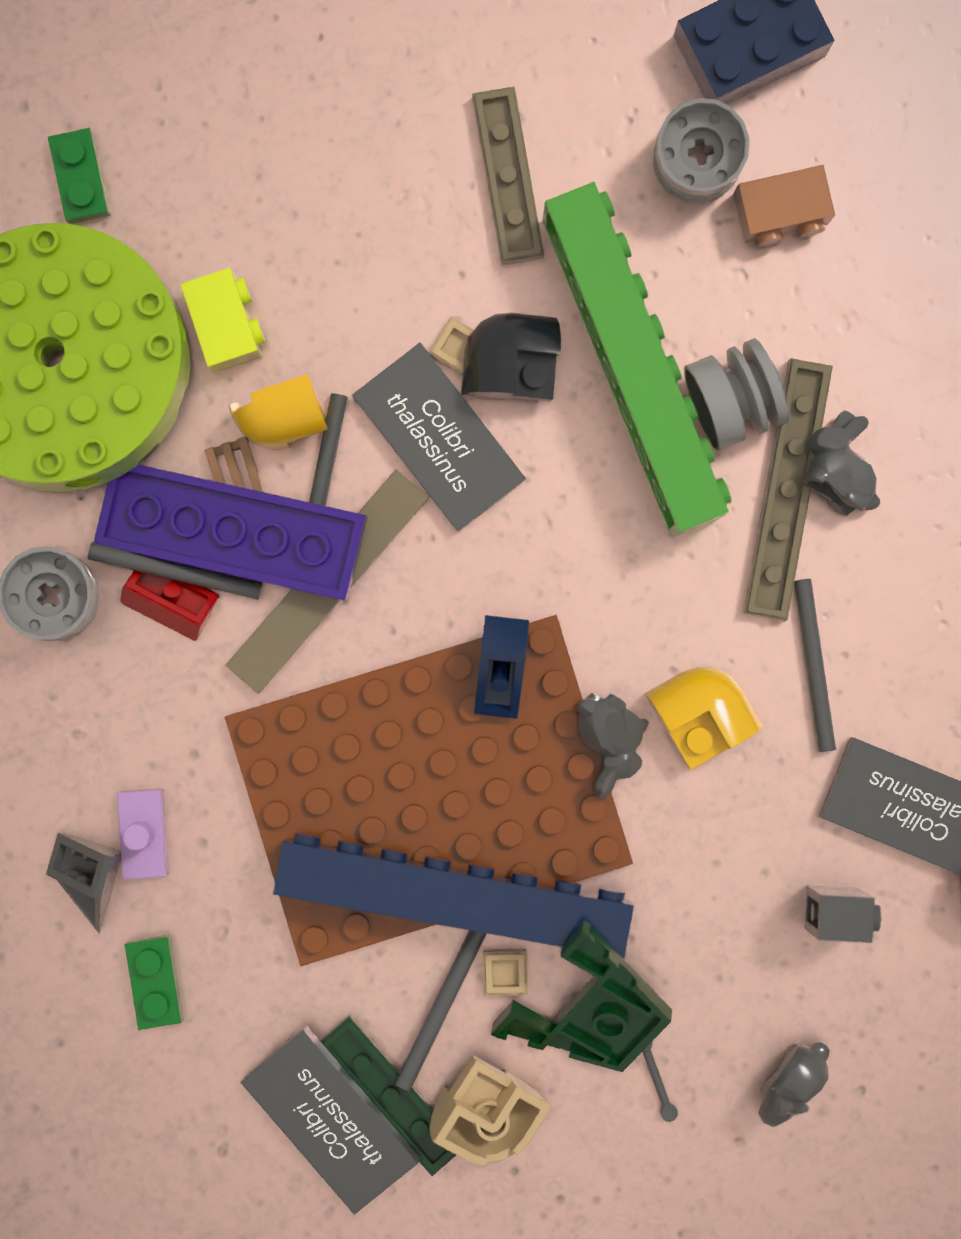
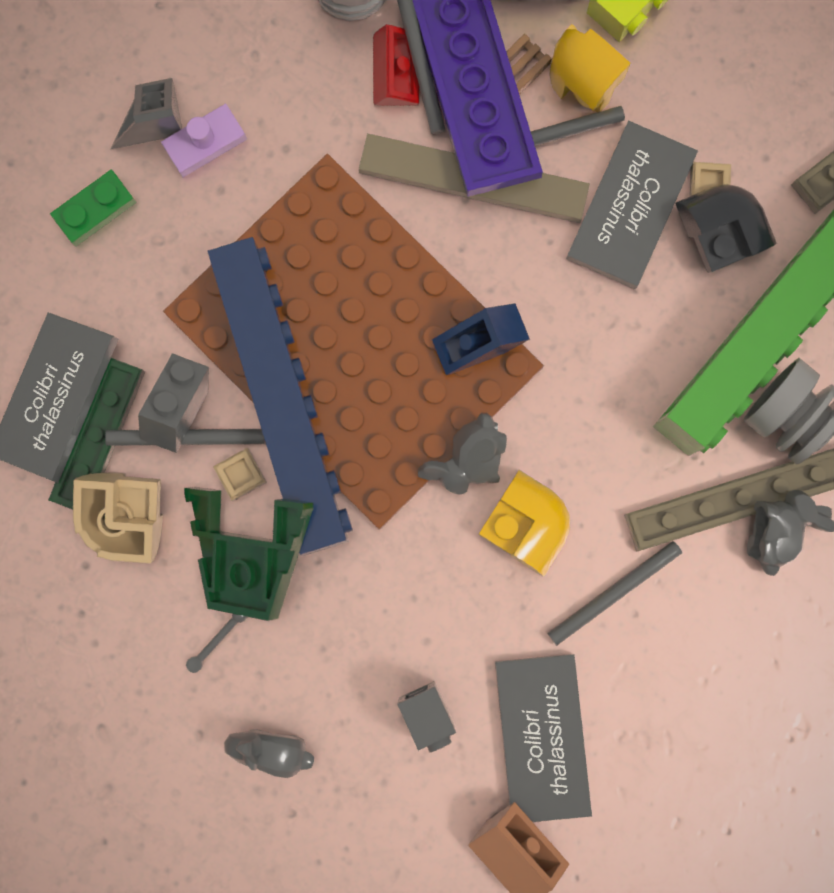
camera: 65 degrees right, 5 degrees down
none -> dark grey brick [138,353,209,453]

